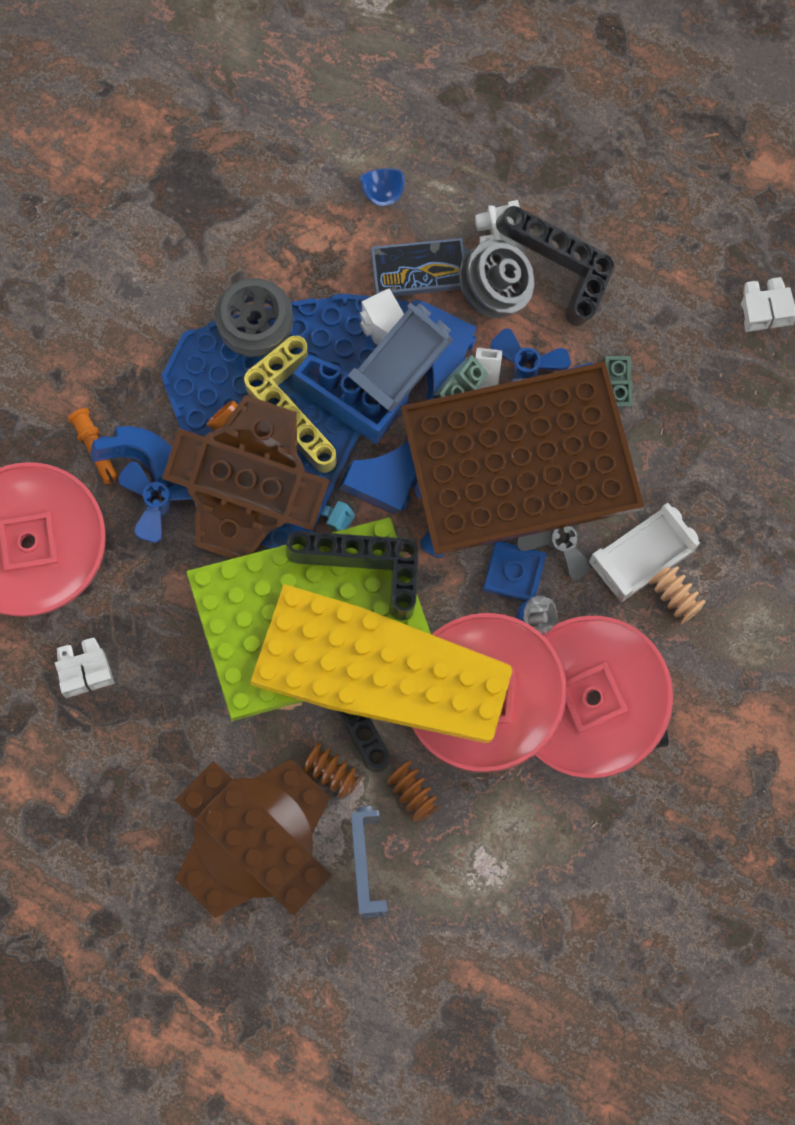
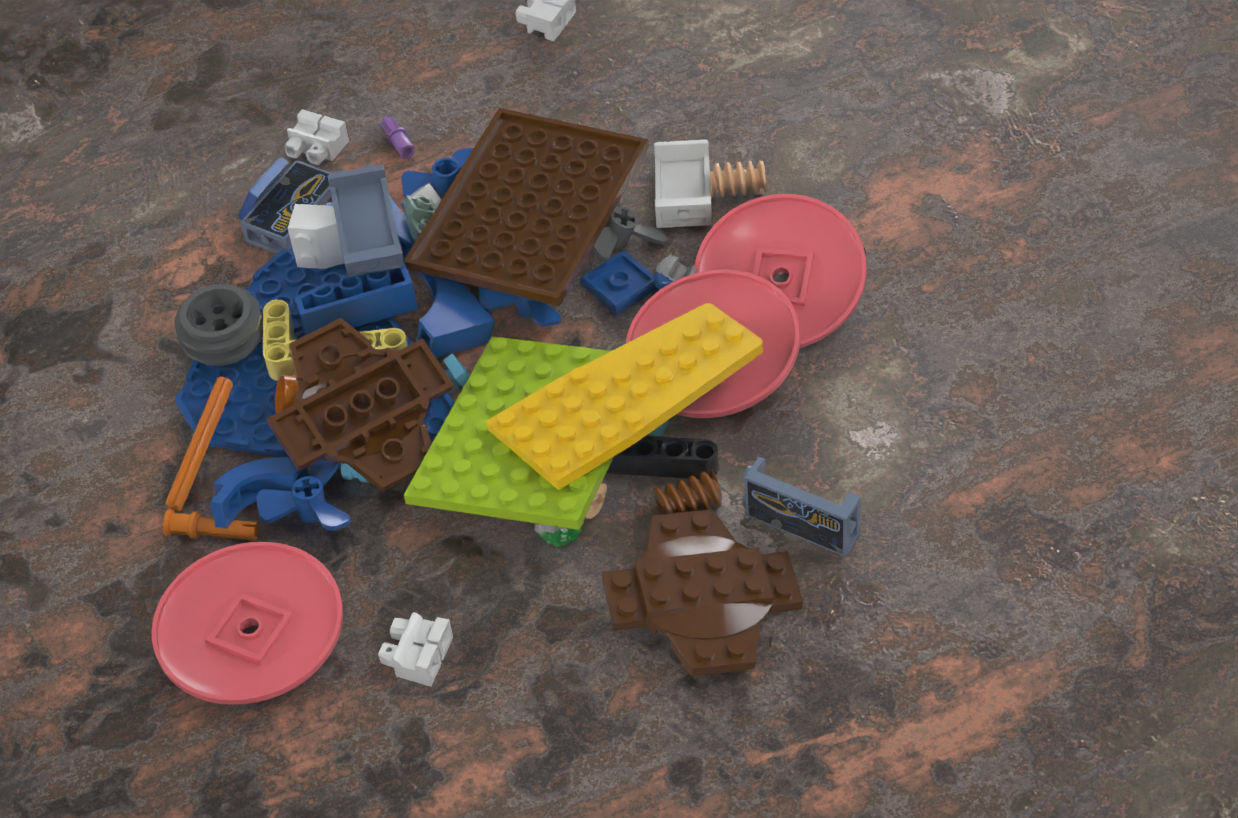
camera: 50 degrees left, 25 degrees down
black beam [286,531,418,621] -> none
blue helmet [360,168,405,206] -> none
dark orange piece [386,760,443,822] -> none
dark grey wheel [459,240,534,319] -> none
black beam [496,206,615,326] -> none
none -> orange axle [165,376,233,512]
none -> tile [238,157,289,221]
none -> medium lavender axle [380,116,415,159]

